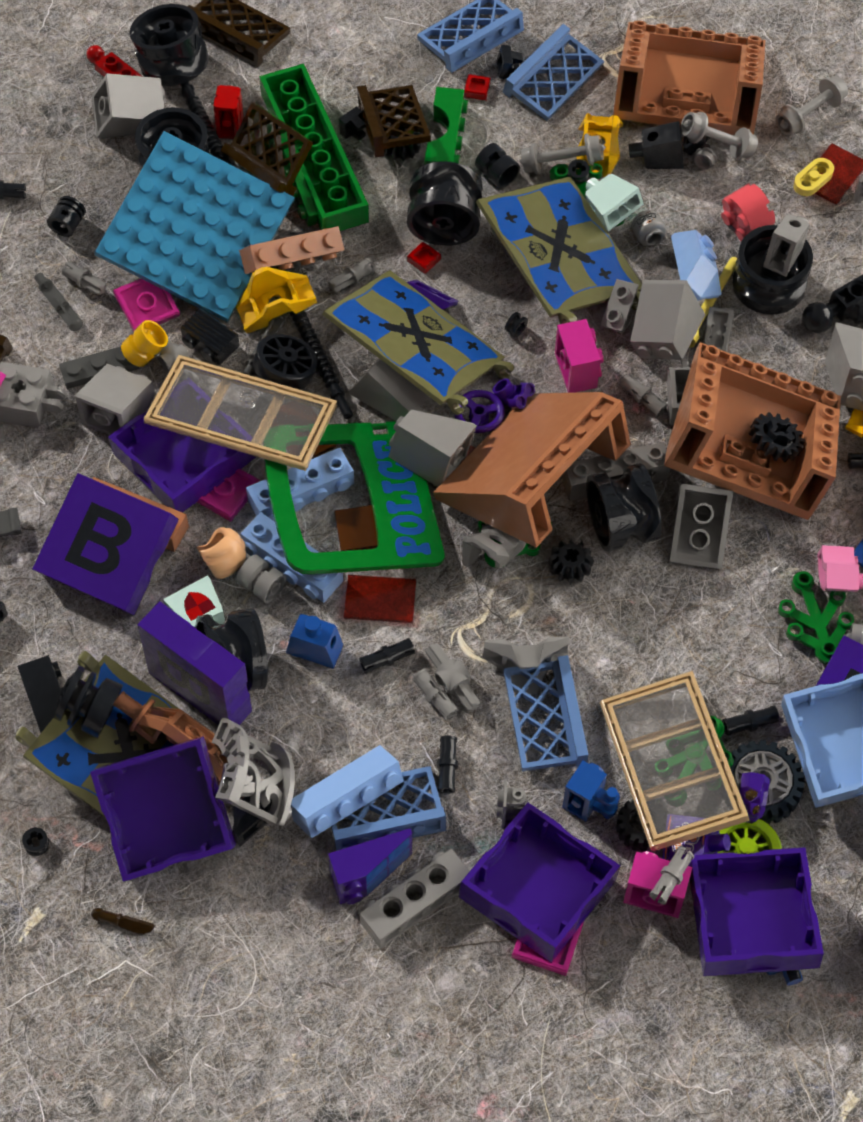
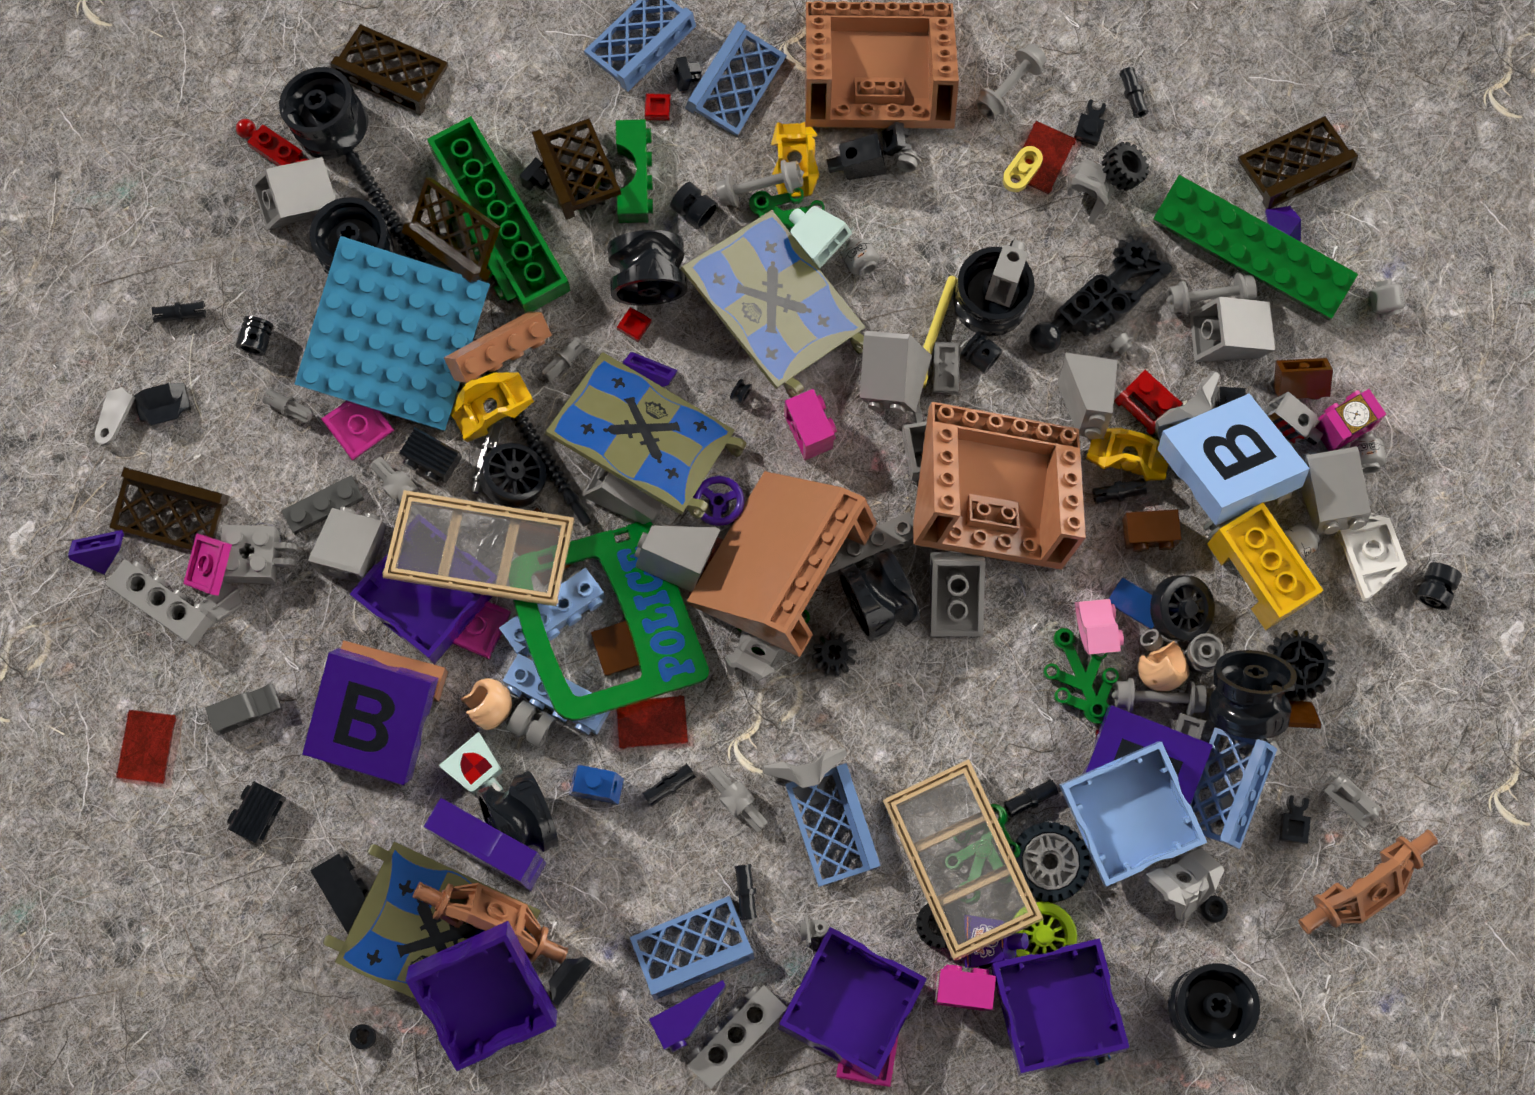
camera: 10 degrees left, 15 degrees up
dark grey piece [34,273,83,331] -> none
black wheel [54,665,123,739] -> none
yellow wheel [121,320,168,367] -> none
light grey fence [212,717,295,826] -> none
red brick [213,85,244,139] -> none
light blue brick [291,745,403,839] -> none
light grey pin [412,668,459,721] -> none
dark purple plate [492,378,535,409] -> none
blue brick [562,760,620,822] -> none
black bush [567,159,590,184] -> none
light grey hinge [600,279,639,334] -> none
light grey pin [619,373,668,417] -> none
light grey pin [649,846,694,904] -> none
light blue wedge [671,230,722,300] -> none
light grey piece [680,111,758,159] -> none
coral brick [721,183,775,241] -> none
dark purple rock [738,772,770,824] -> none
black gear [748,412,805,462] -> none
none -> black piece [960,331,1003,374]

